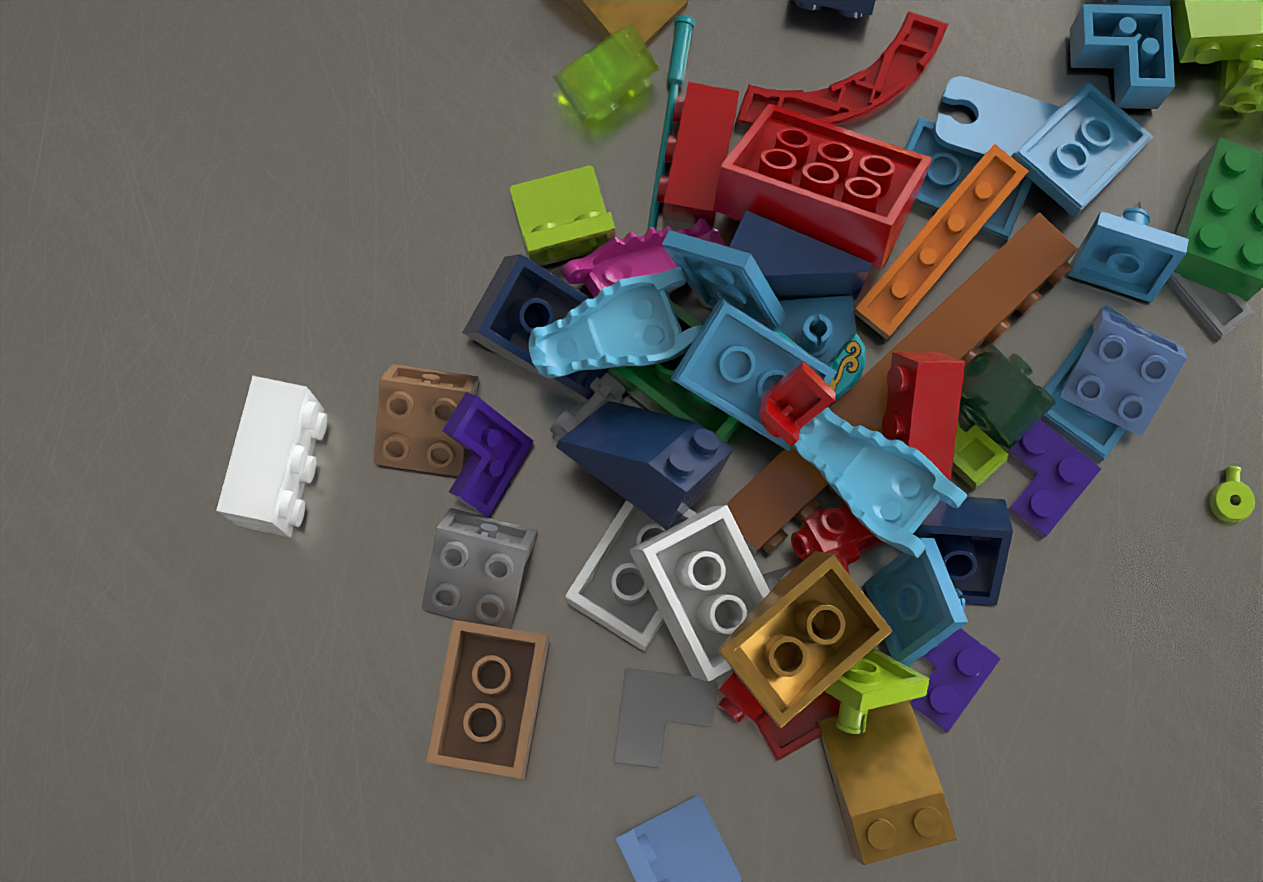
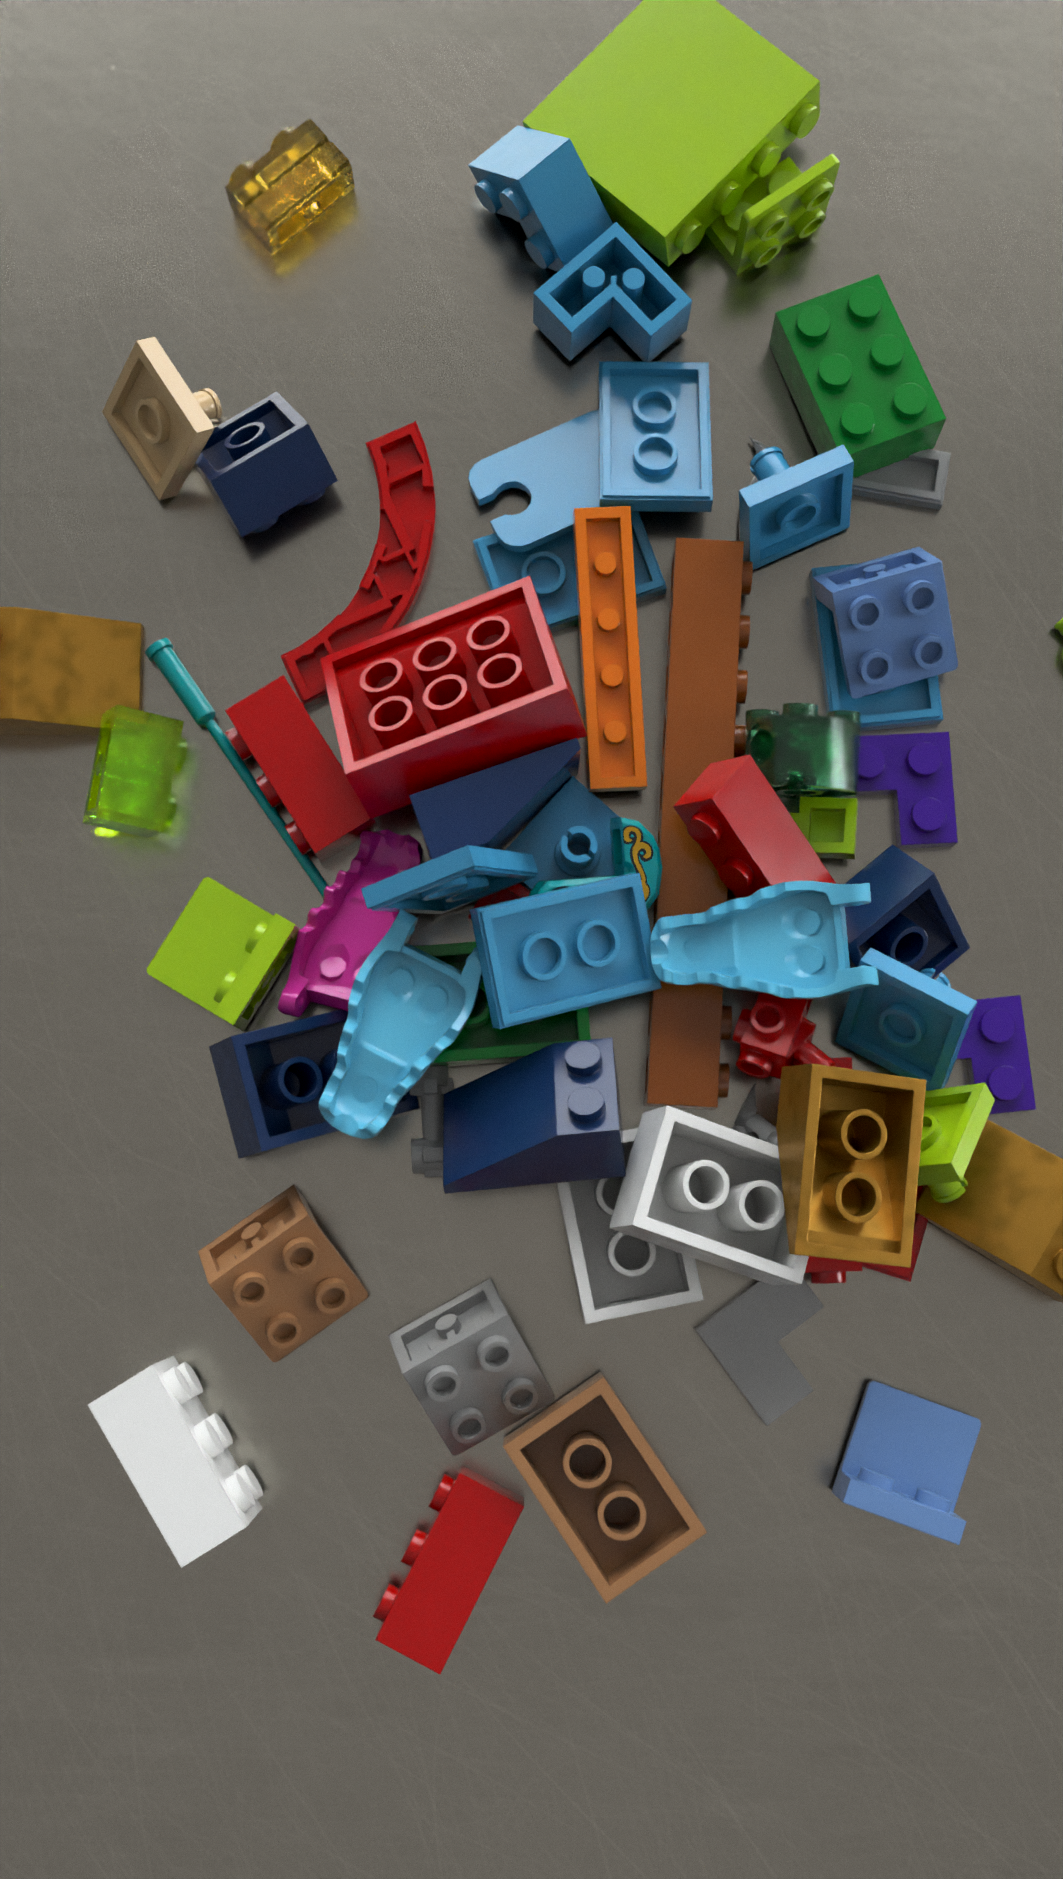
camera: 45 degrees left, 5 degrees up
dark purple plate [442,392,534,517] -> none
red bracket [759,361,836,446] -> none
none -> red brick [372,1465,524,1674]

